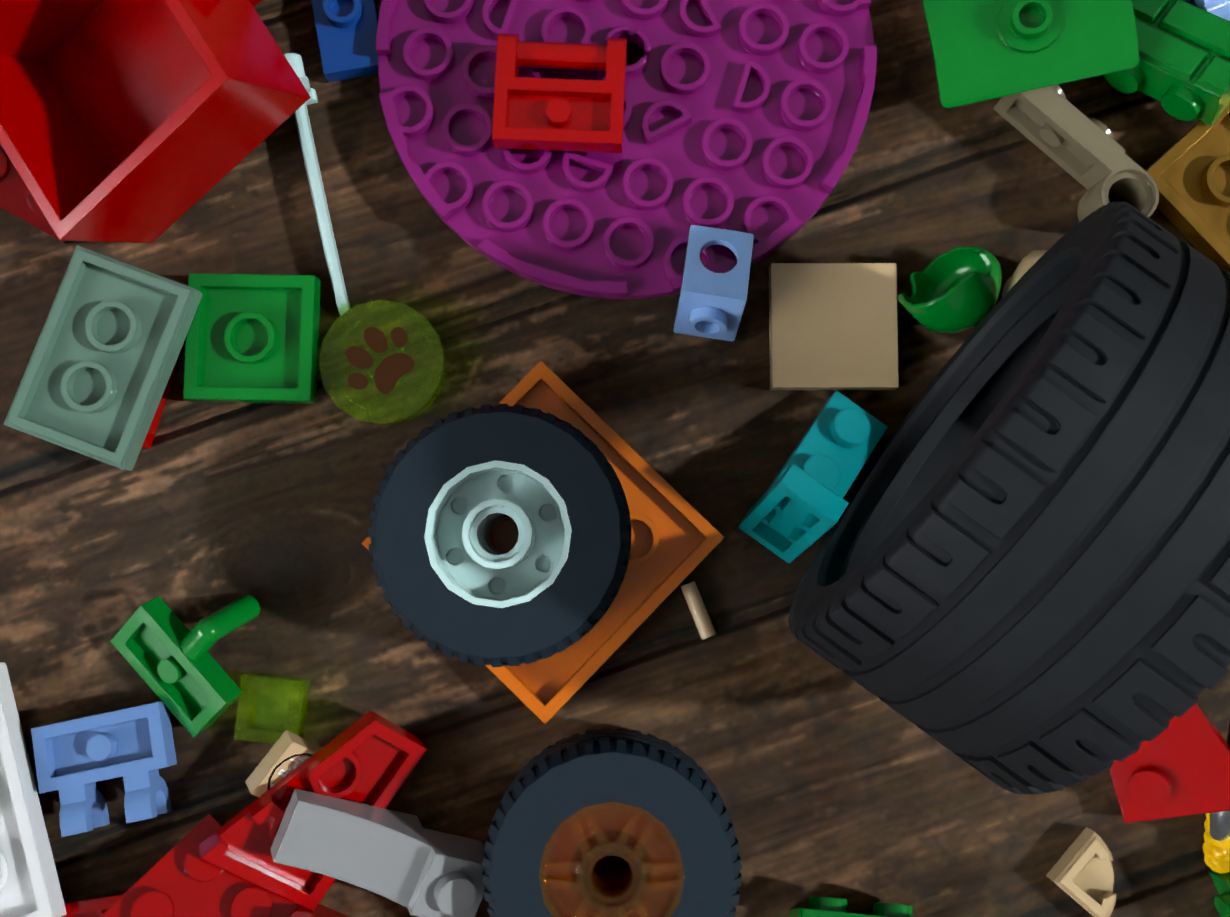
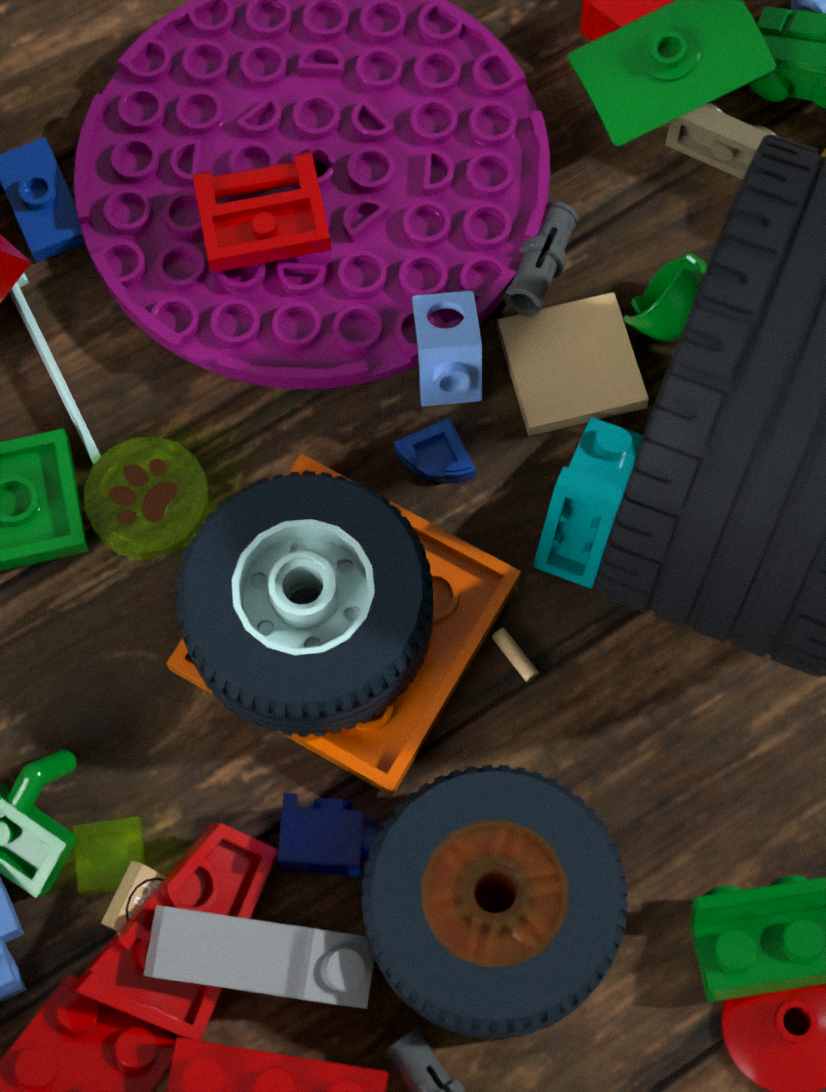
camera: 15 degrees left, 15 degrees down
none -> clear blue brick [278,793,378,877]
none -> blue tile [394,418,476,483]
none -> dark grey pin [504,201,579,316]

